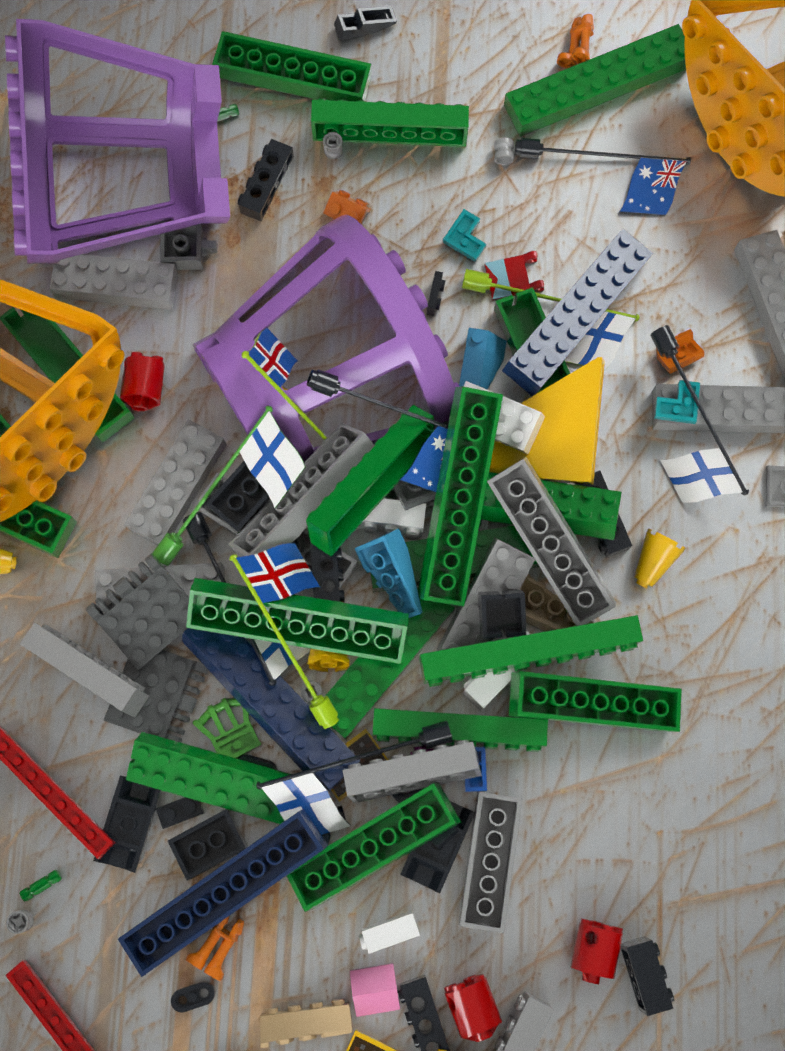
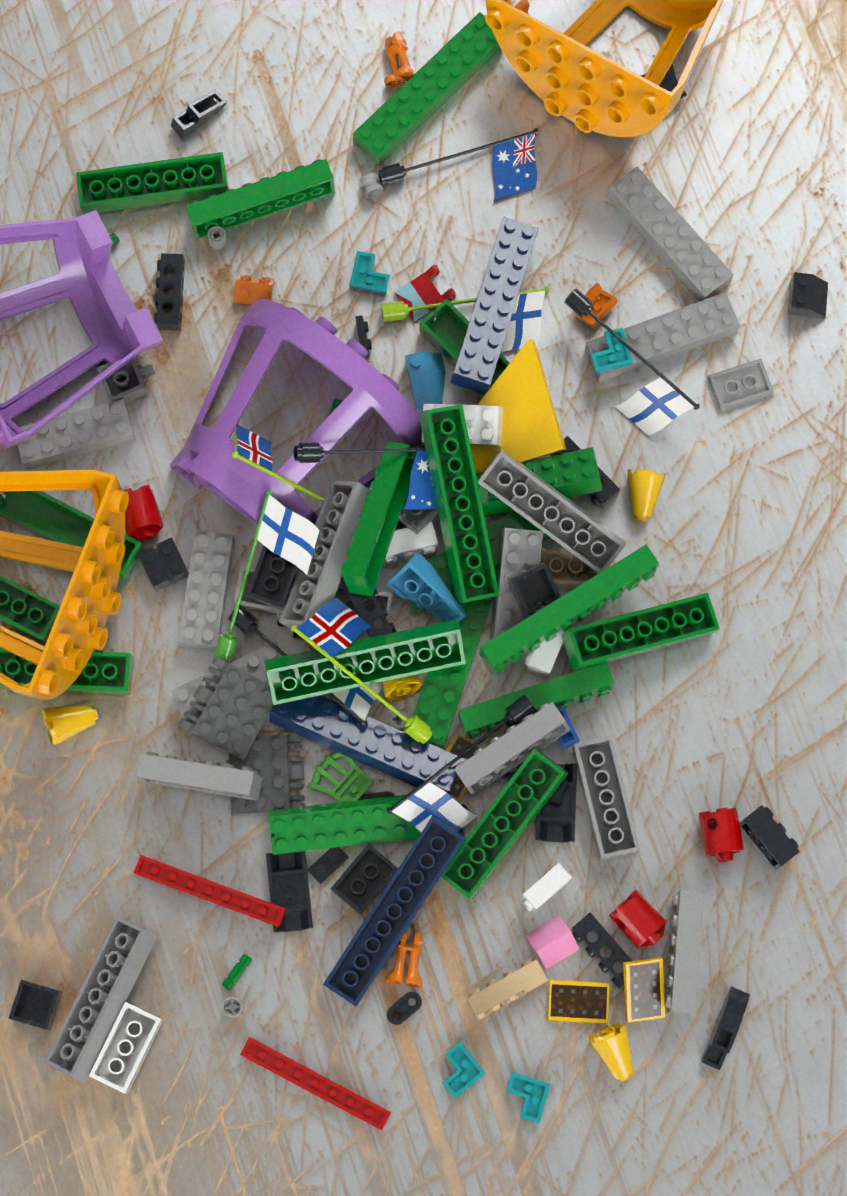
camera: 20 degrees left, 0 degrees up
none -> black piece [137,537,189,592]

